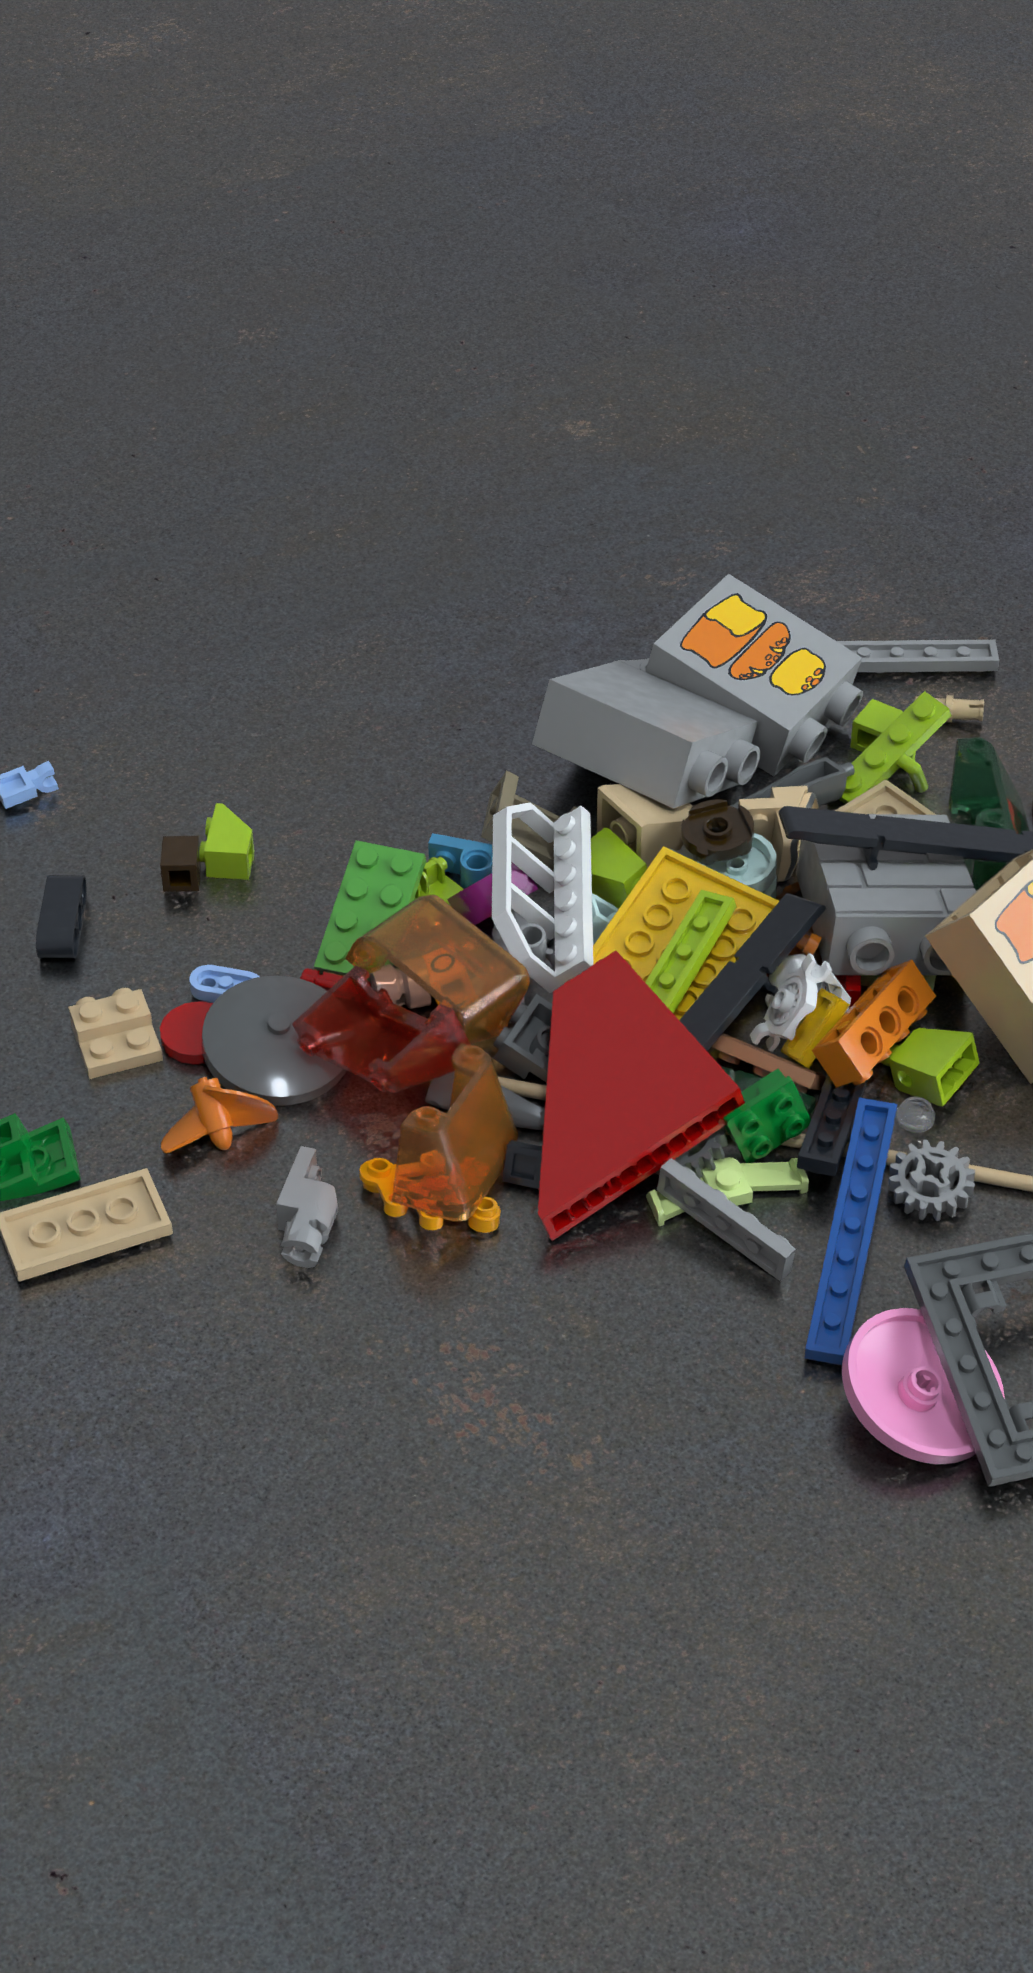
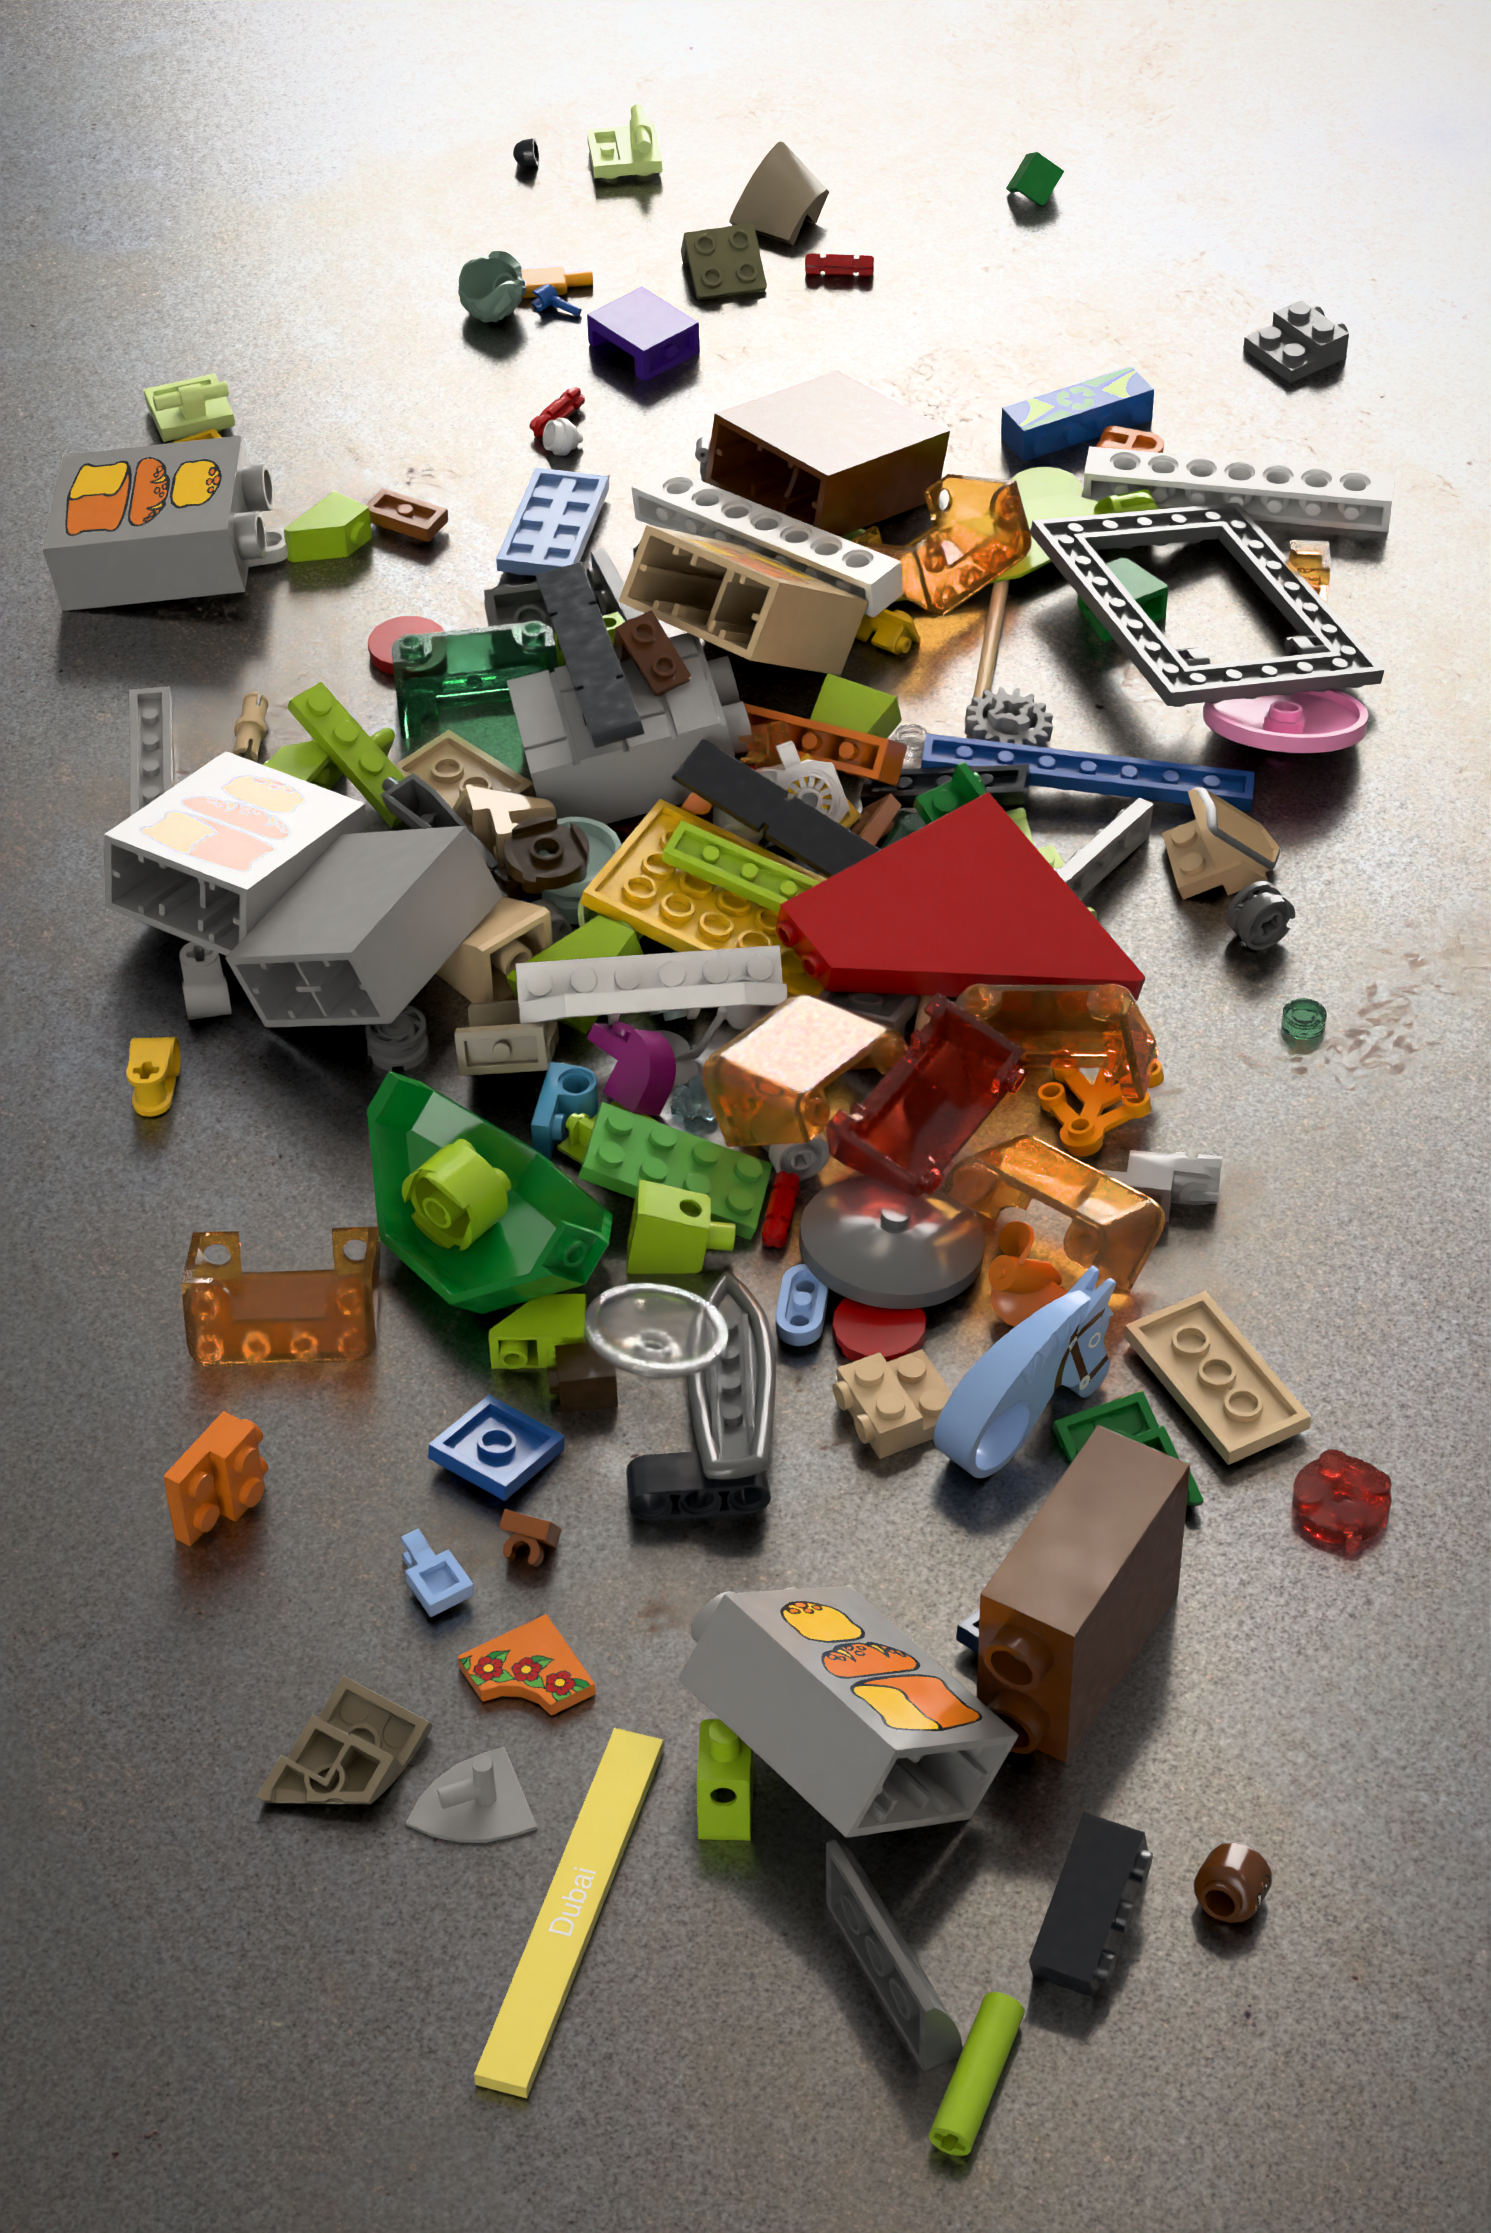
camera: 95 degrees left, 0 degrees up
none -> yellow piece [126,1037,181,1117]
none -> orange plate [163,1411,269,1547]
none -> clear orange windscreen [181,1226,381,1366]
none -> dark grey wheel [365,1005,429,1071]
none -> green panel [367,1071,613,1314]
none -> lime brick [402,1139,511,1251]
none -> blue plate [428,1394,565,1501]
none -> dark orange tile [499,1509,562,1567]
none -> clear dish [584,1283,728,1379]
none -> reddish brown bracket [613,610,691,696]
none -> lime torso [626,1180,736,1274]
none -> dark grey piece [686,1271,776,1480]
none -> clear orange plate [739,721,790,768]
none -> light blue animal [934,1266,1116,1478]
none -> clear orange windscreen [939,1135,1165,1293]
none -> tan piece [1162,787,1281,899]
none -> dark grey wheel [1226,881,1295,950]
none -> clear green tile [1282,998,1327,1040]

